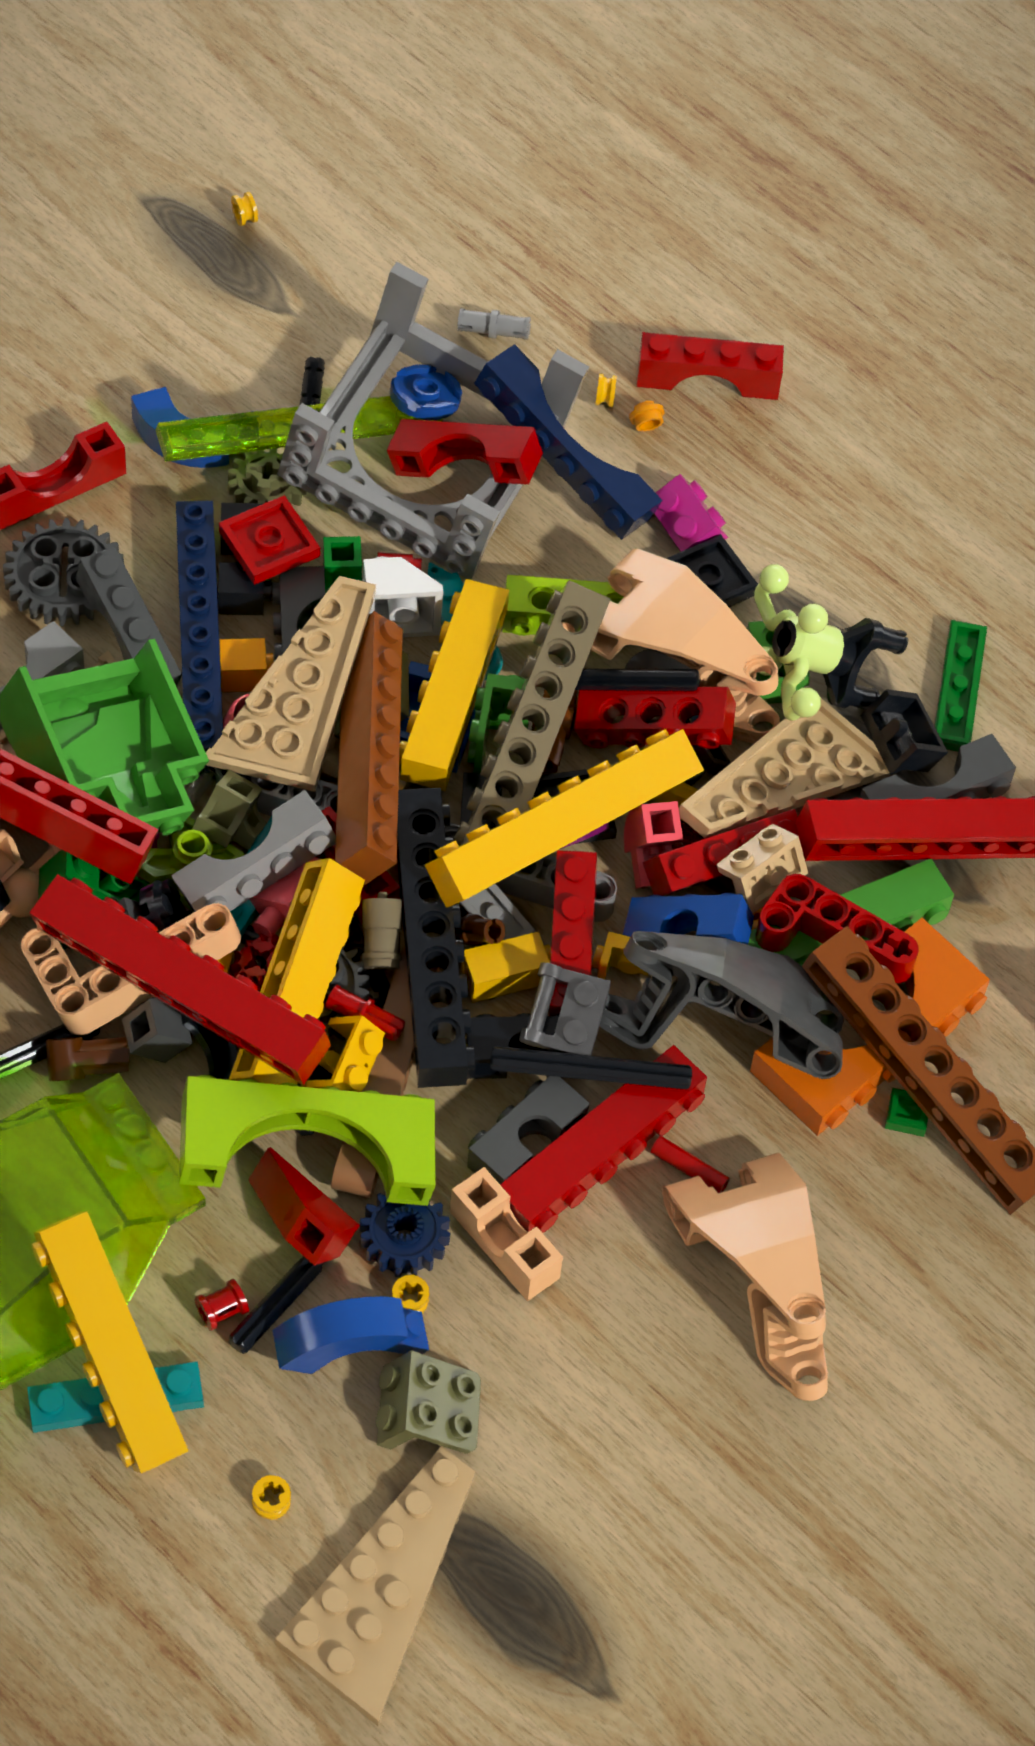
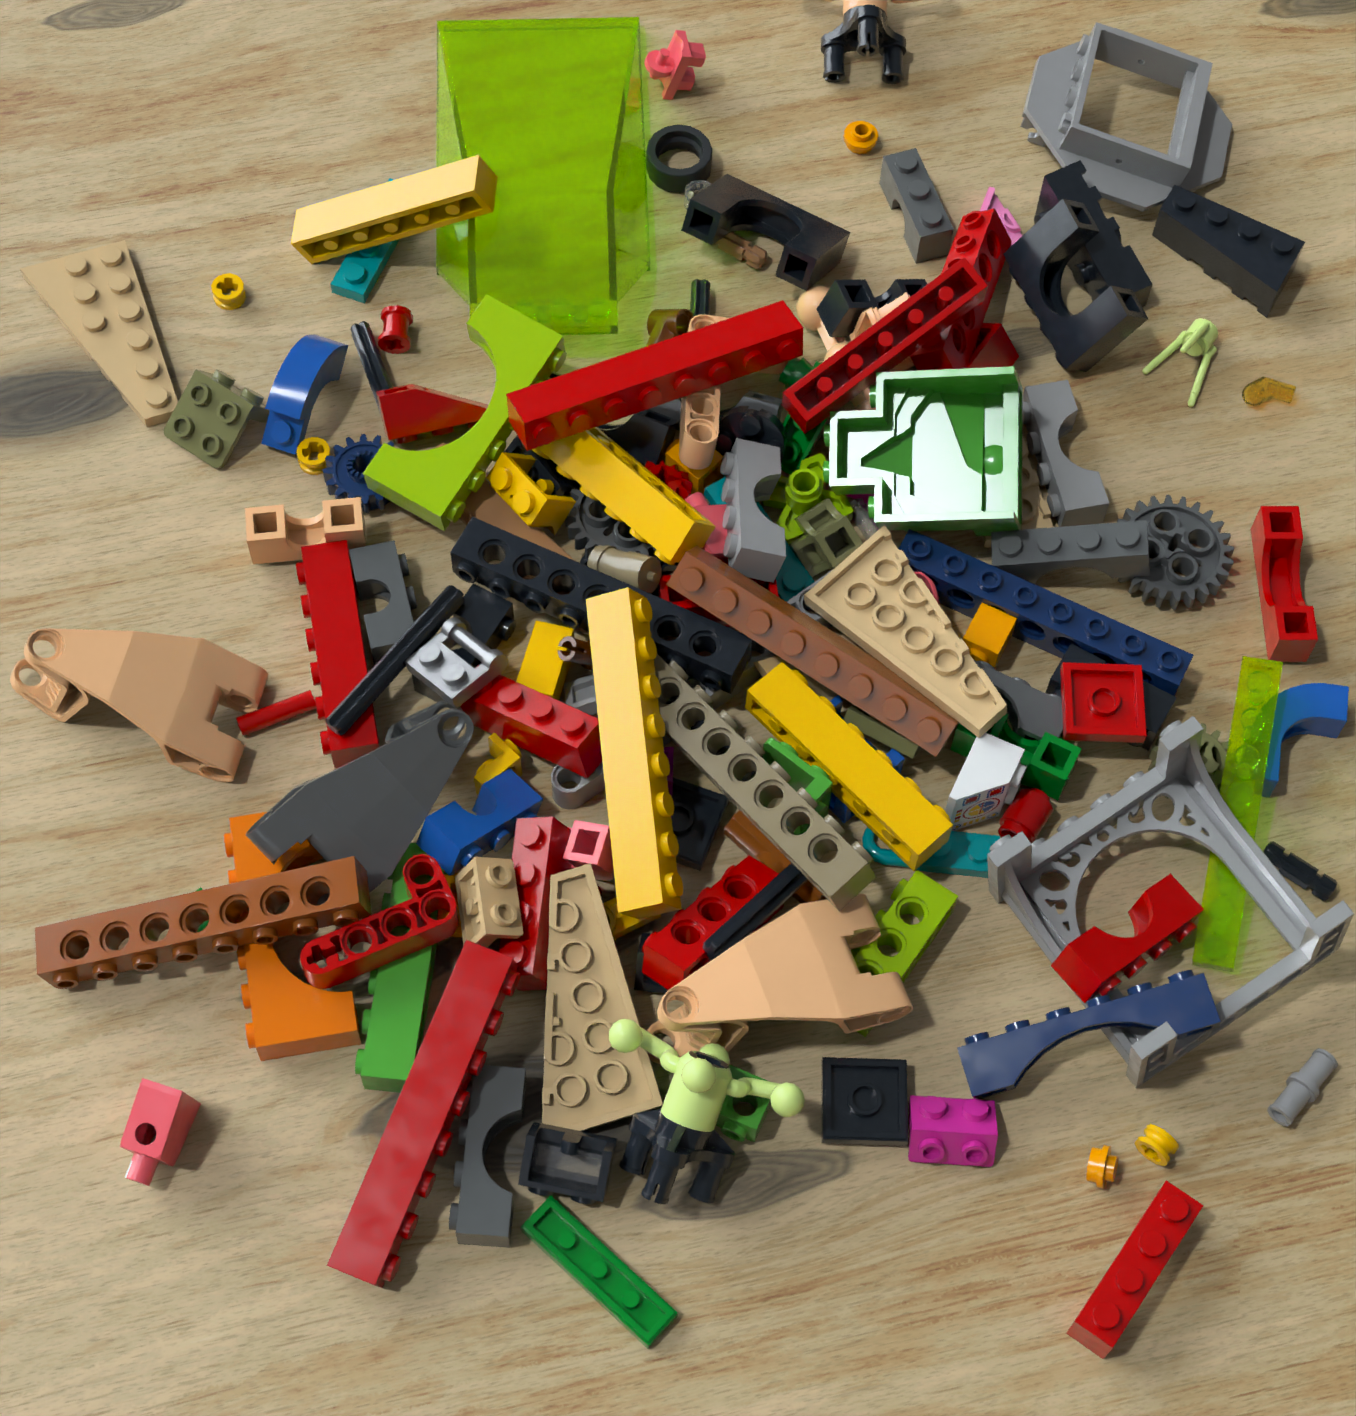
camera: 125 degrees right, 5 degrees up
red axle [325,984,405,1041] -> none
blue tile [389,365,462,420] -> none

